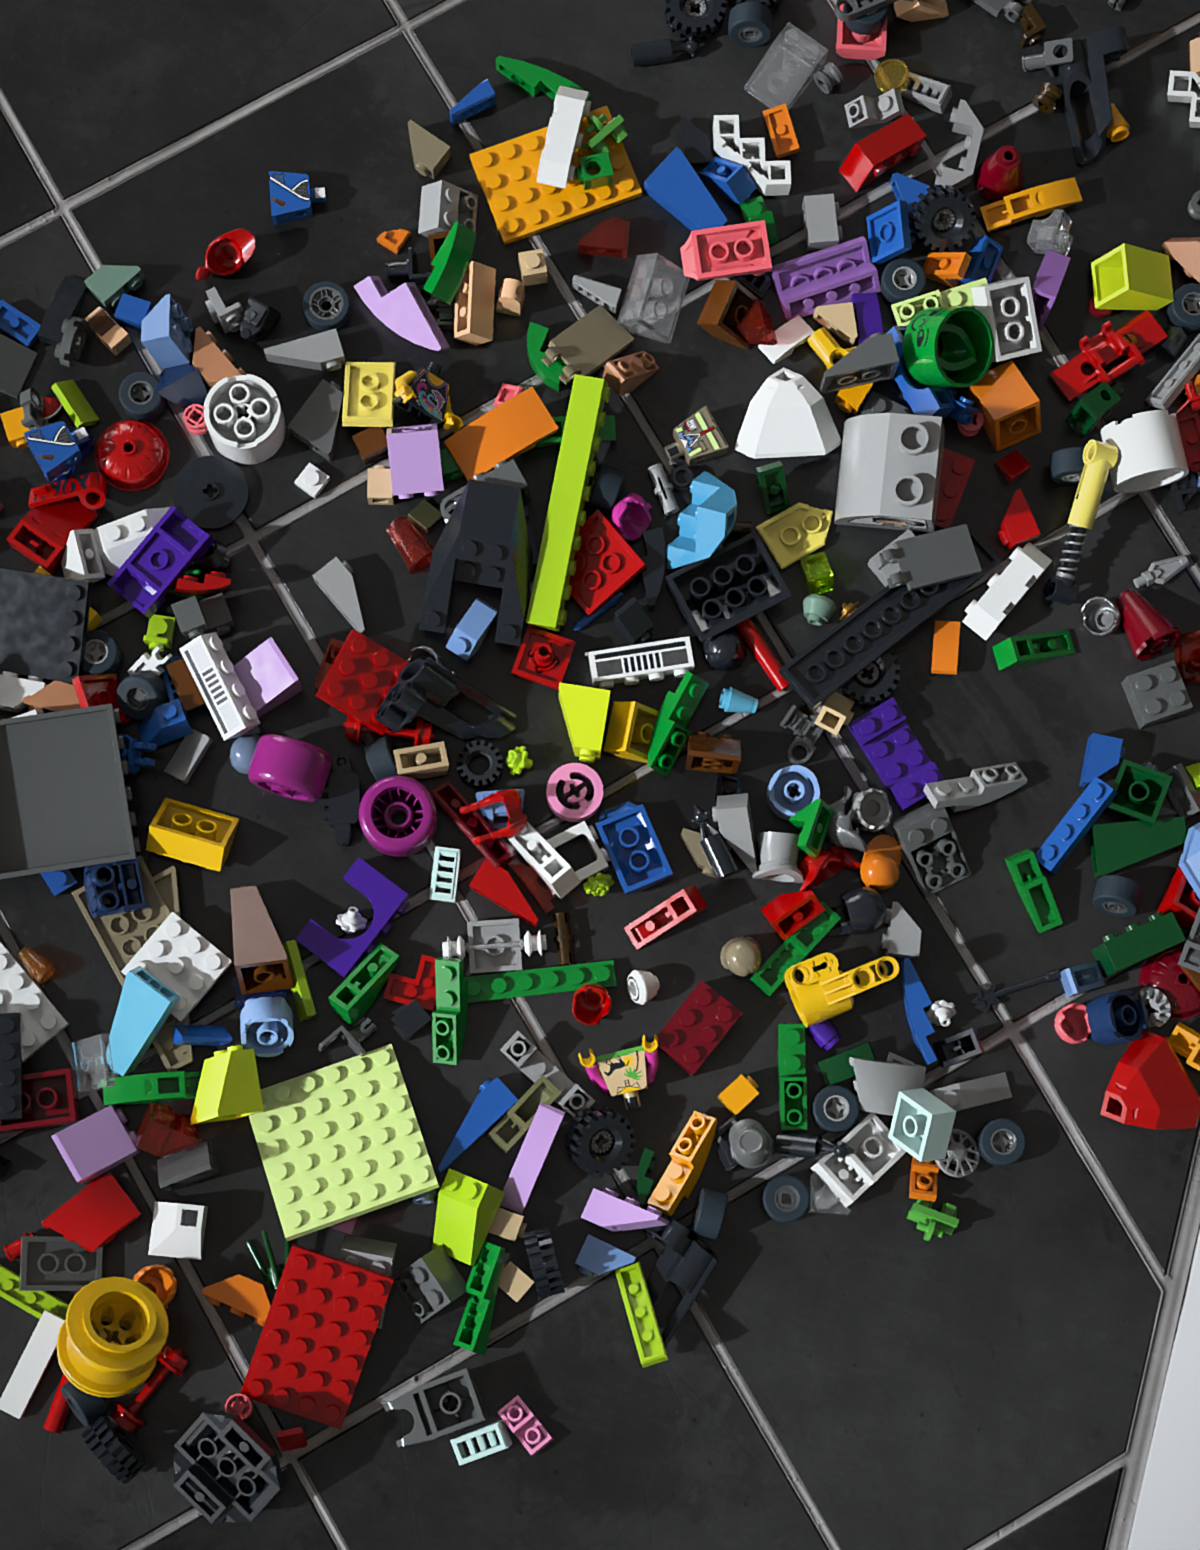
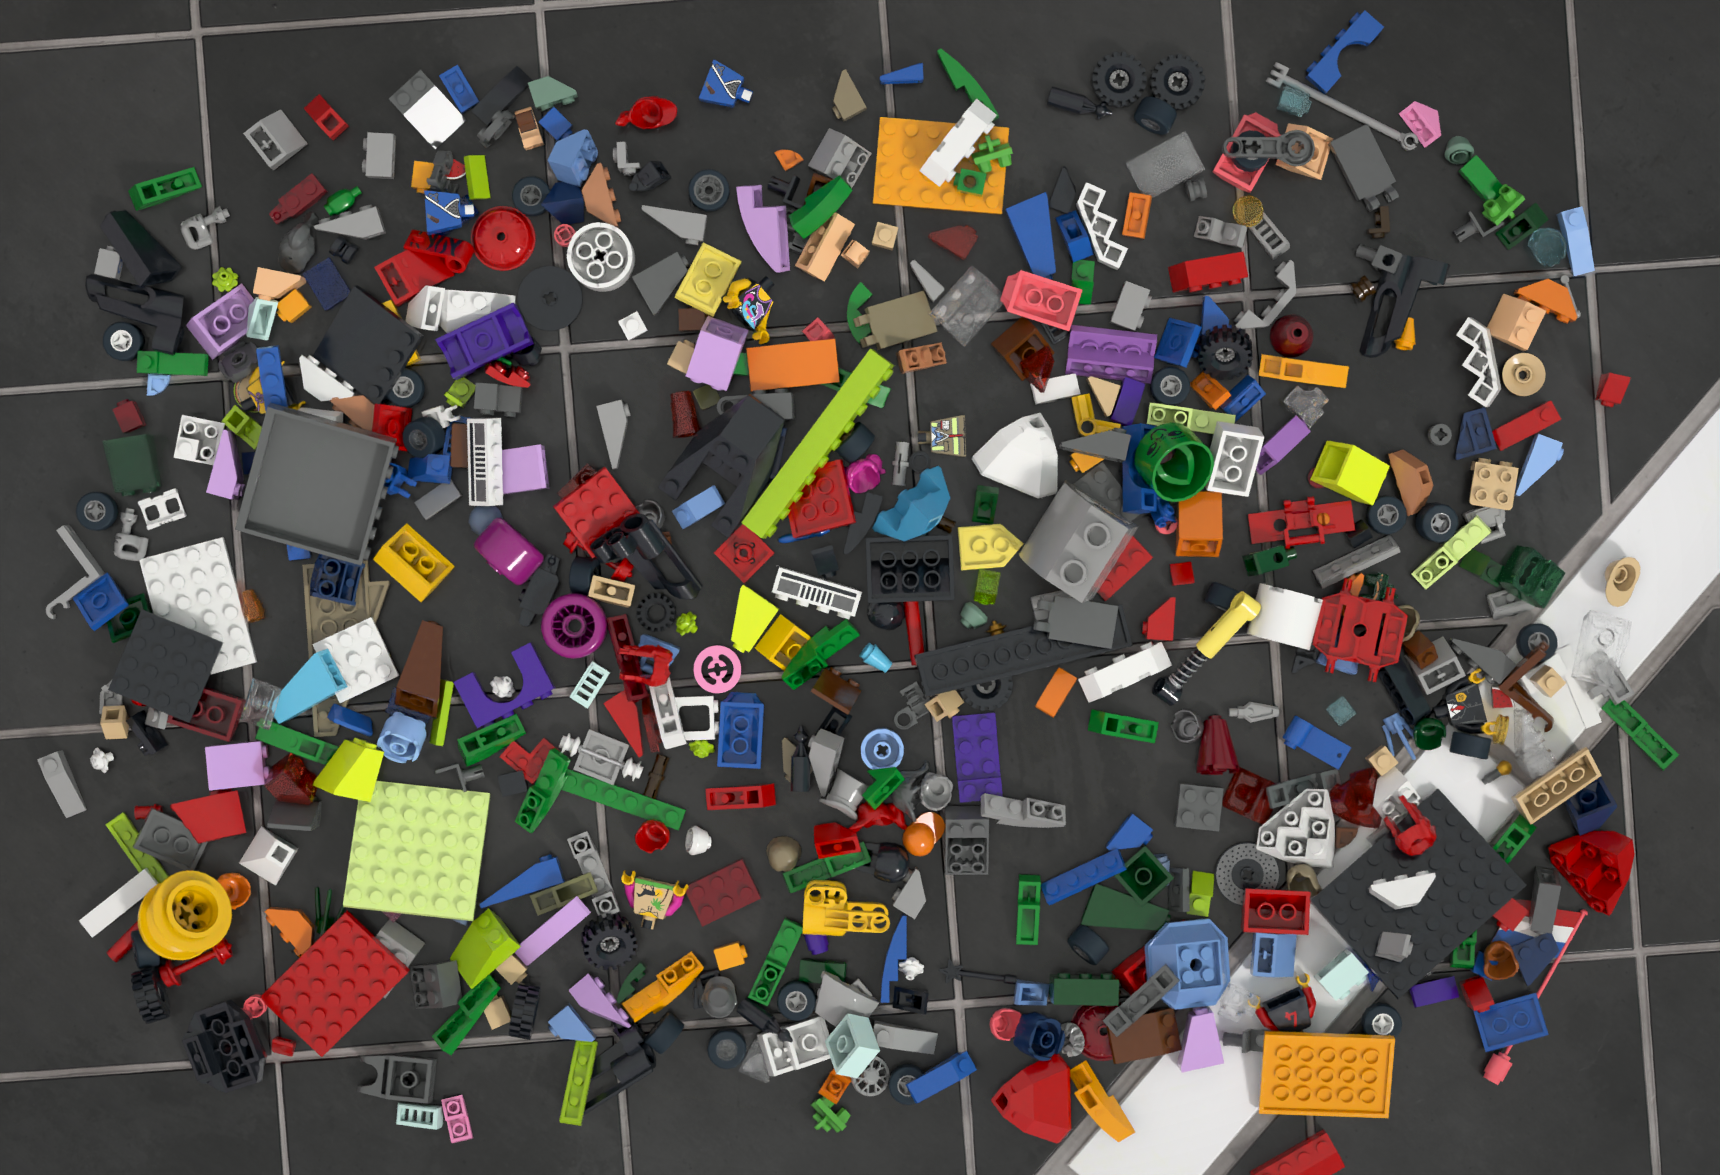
camera: 35 degrees right, 10 degrees up
none -> blue slope [906,1051,977,1104]

